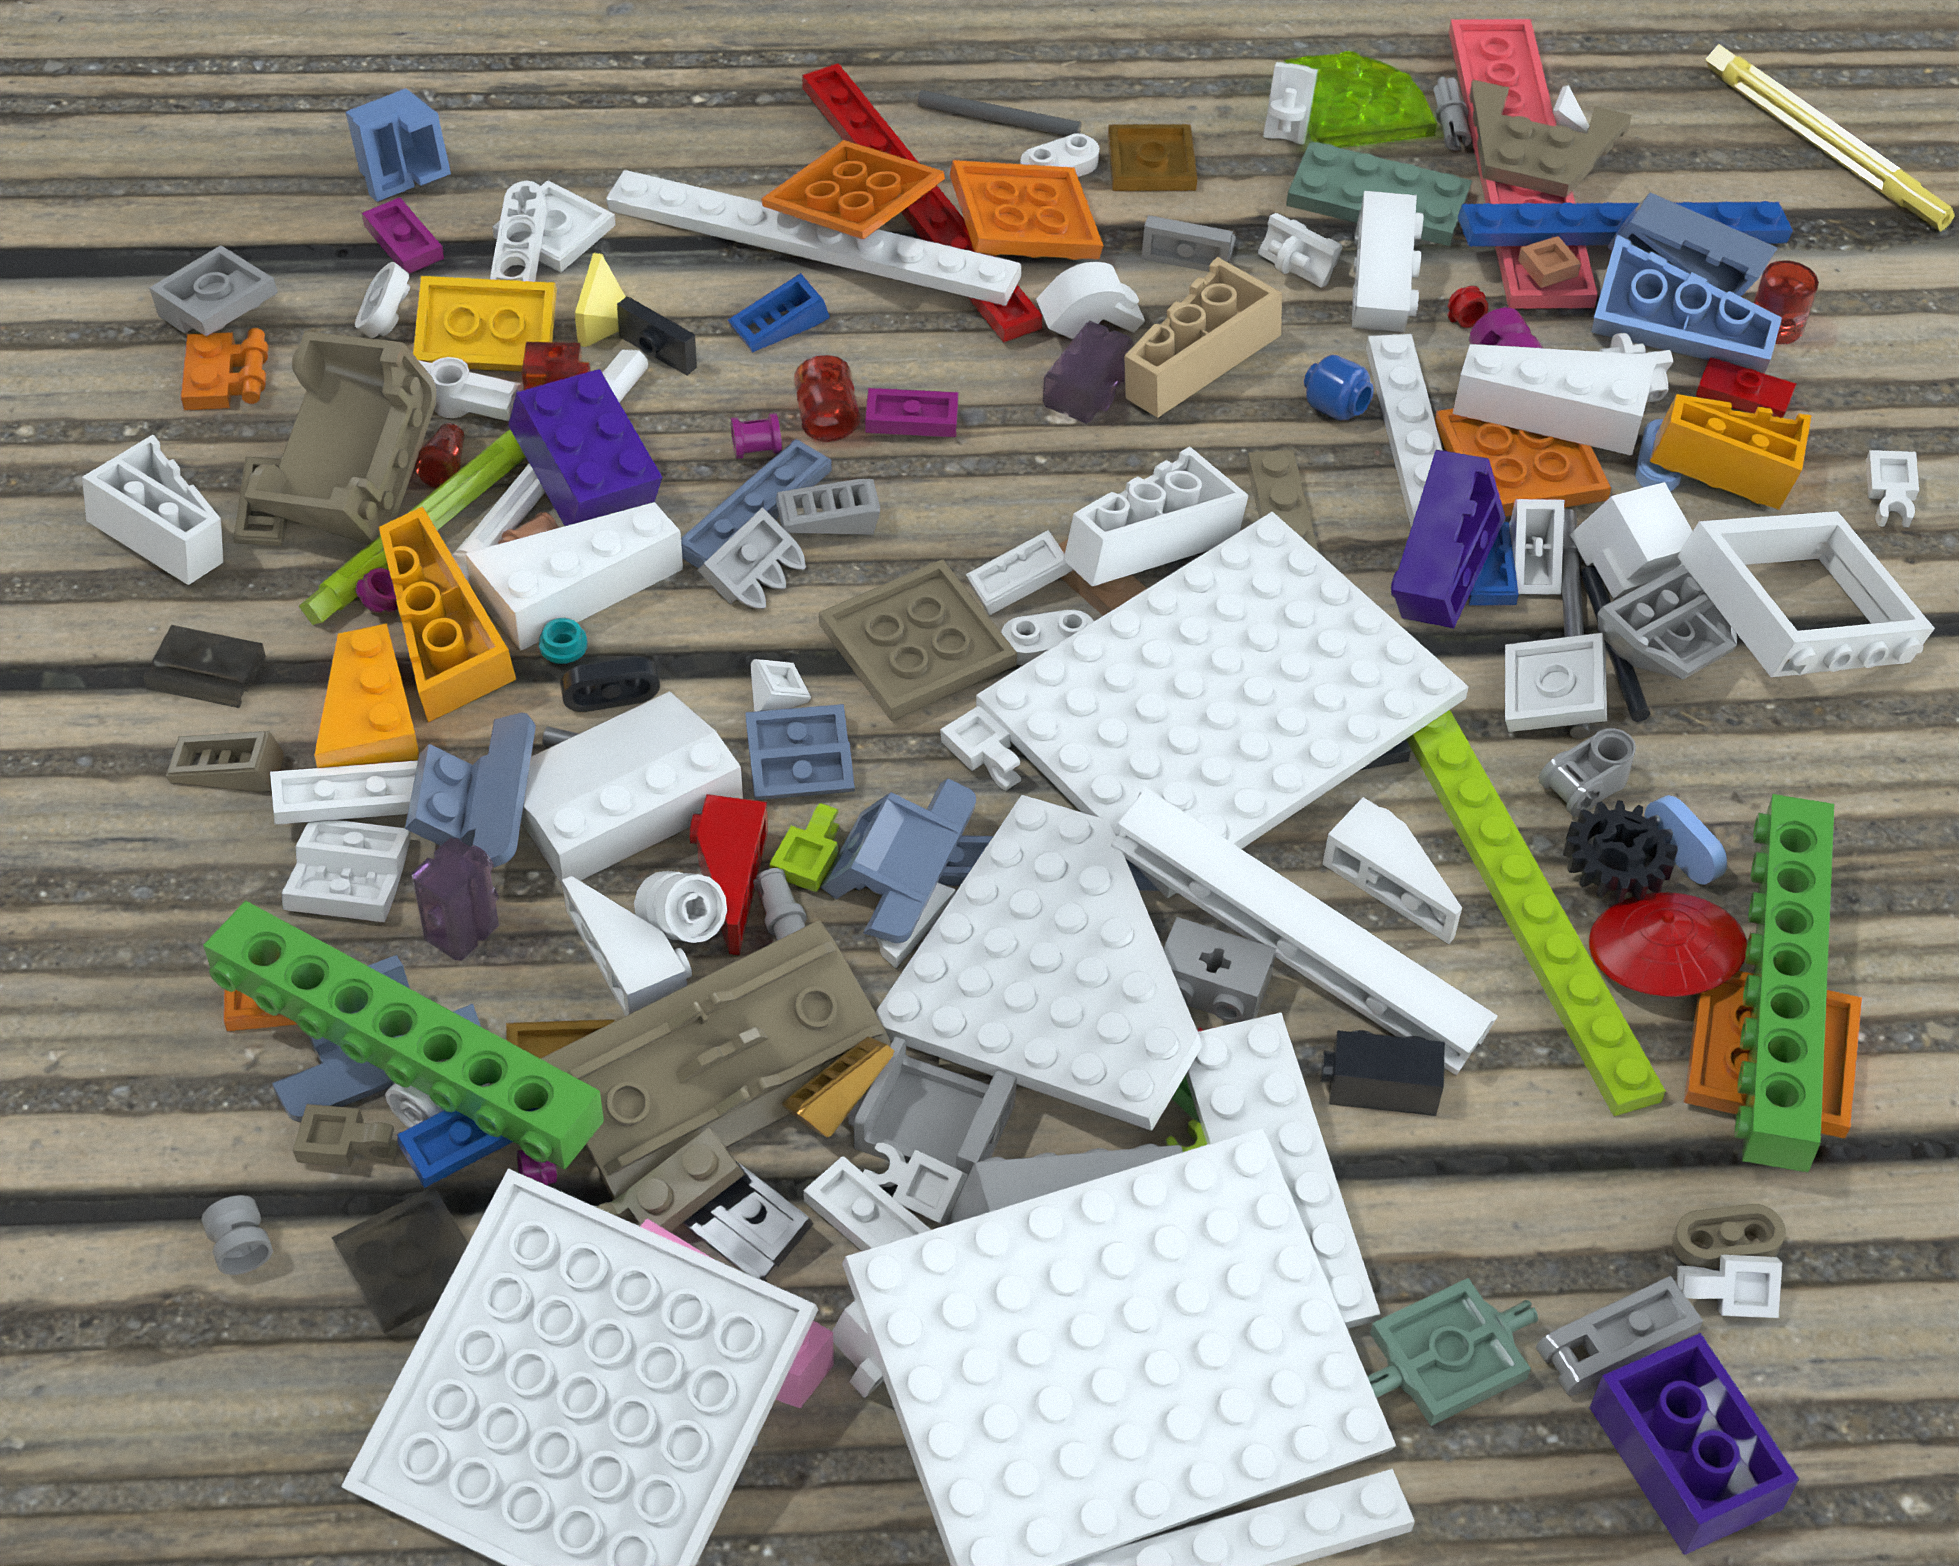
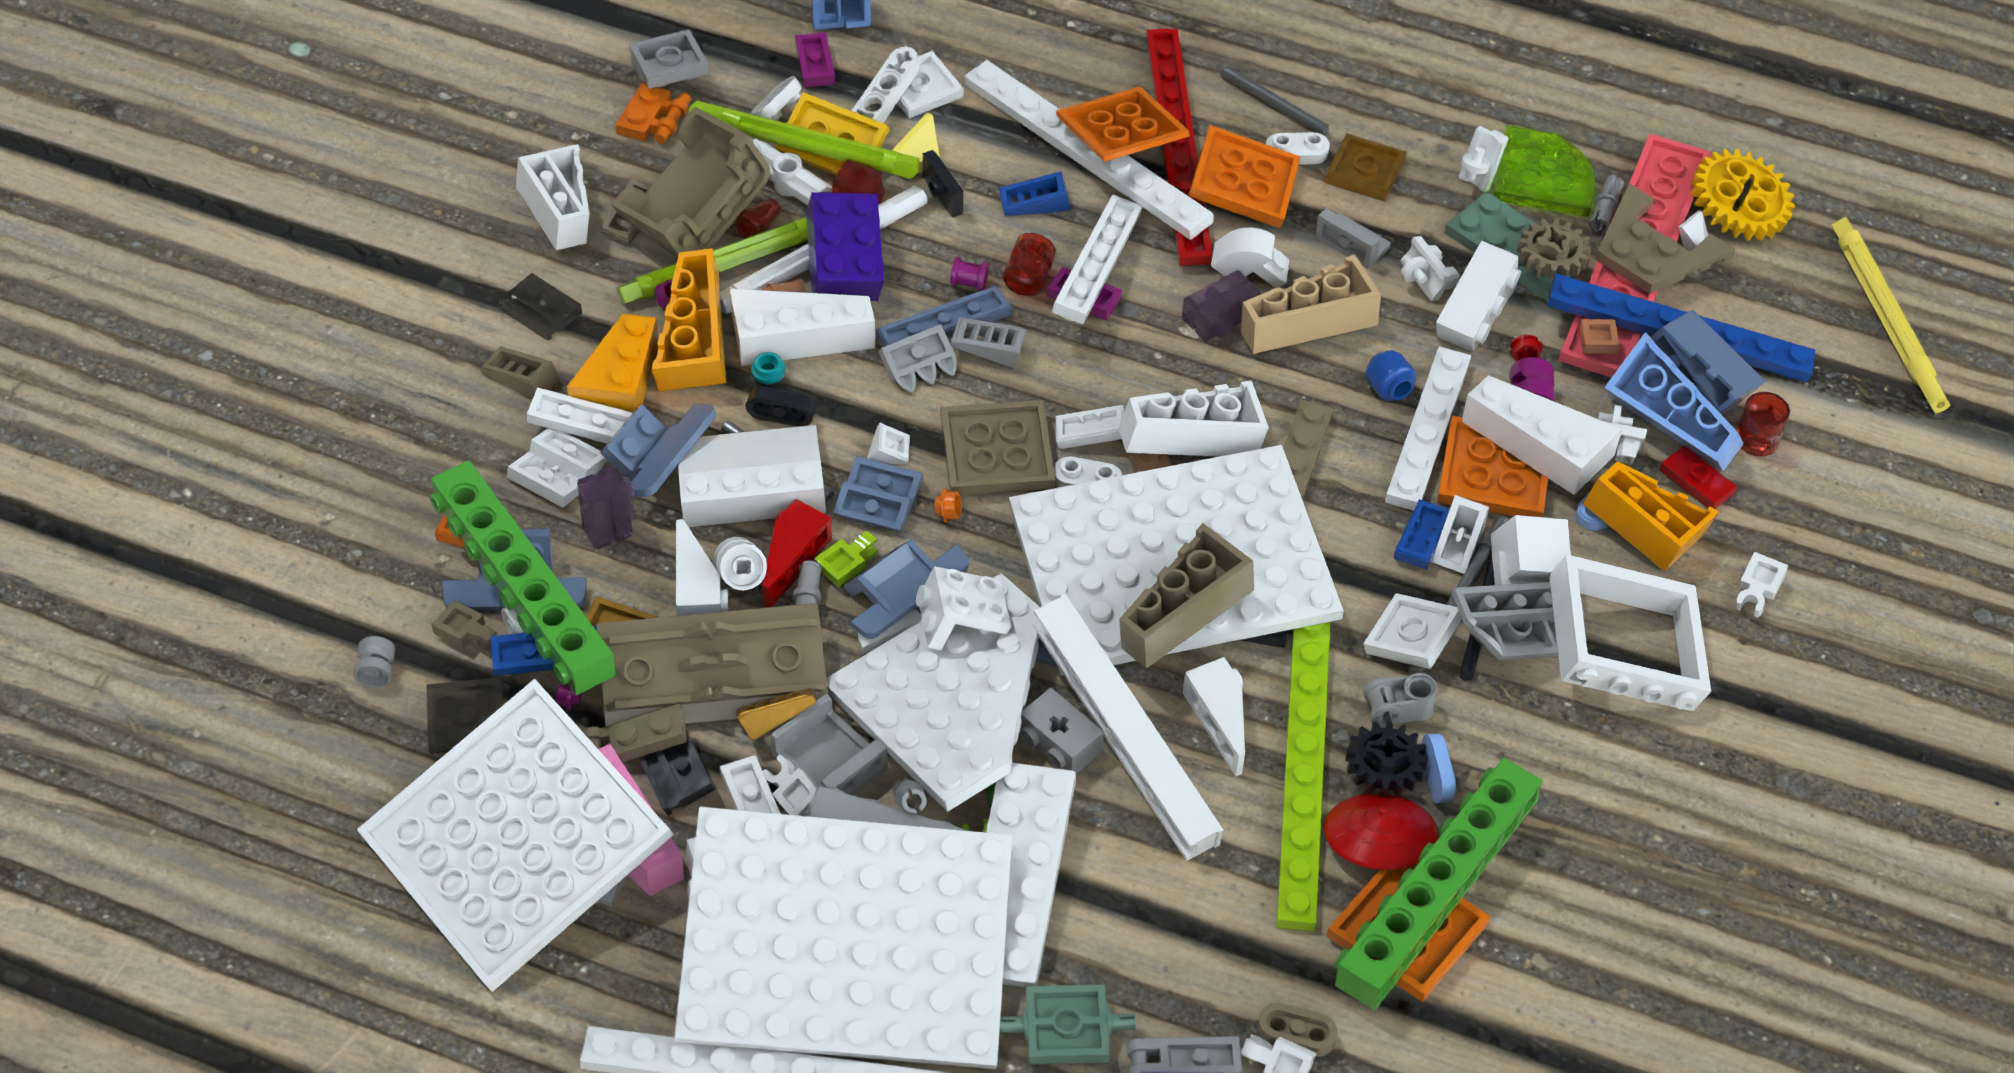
camera: 25 degrees right, 0 degrees up
white plate [940,705,1021,791] -> none
black brick [1320,1030,1445,1116] -> none
dark purple wedge [1391,449,1506,629] -> none
none -> lime piece [688,101,919,179]
none -> light grey pin [893,777,927,814]
none -> white bracket [916,566,1011,650]
none -> orange plate [934,489,962,523]
none -> white plate [1052,195,1142,324]
none -> dark tan wedge [1119,523,1254,668]
none -> dark tan gear [1517,219,1591,281]
none -> yellow gear [1690,149,1795,241]

